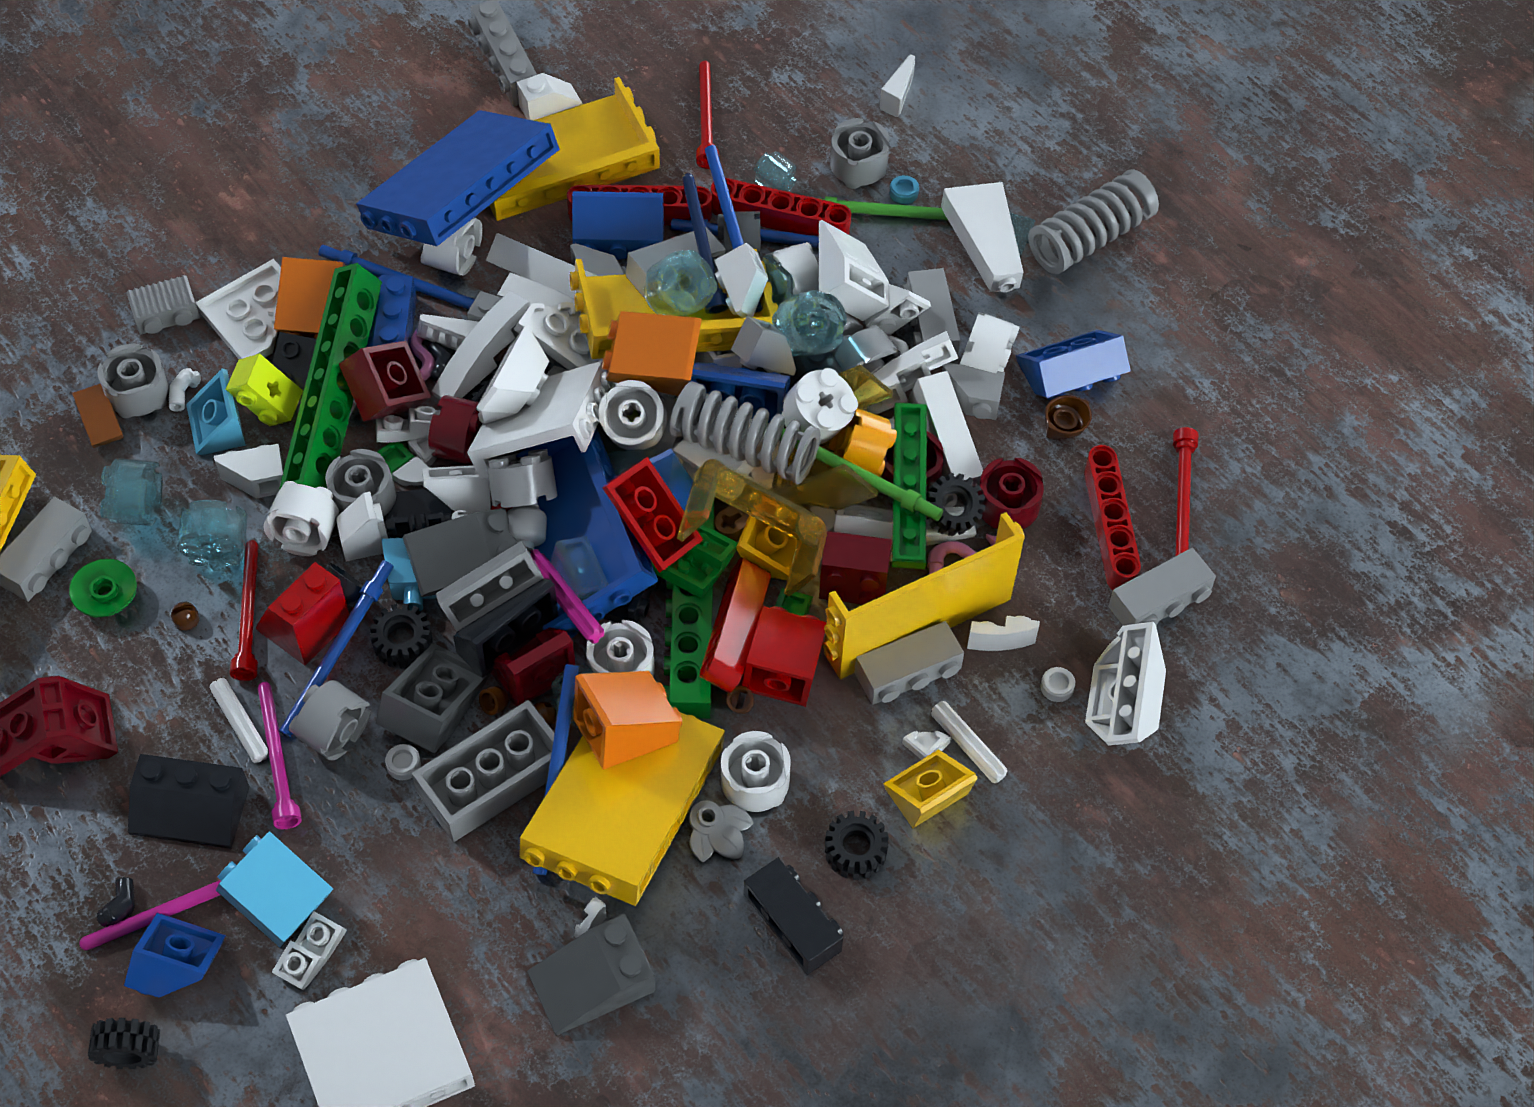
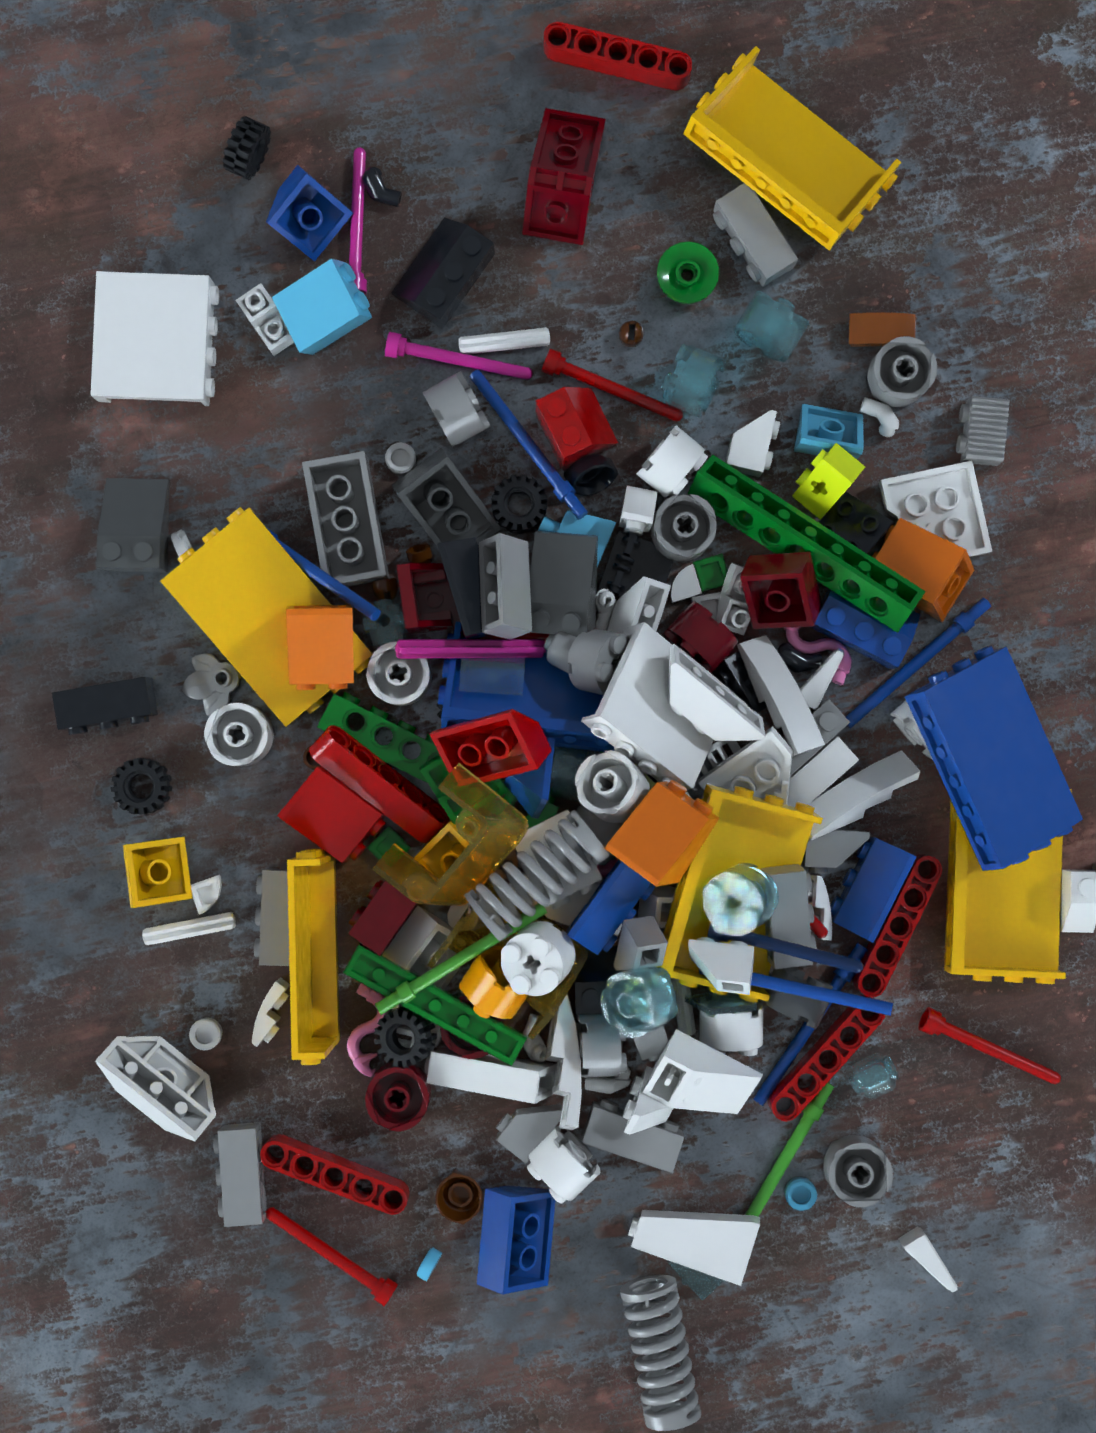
camera: 120 degrees right, 30 degrees up
none -> medium azure tile [416,1247,442,1282]

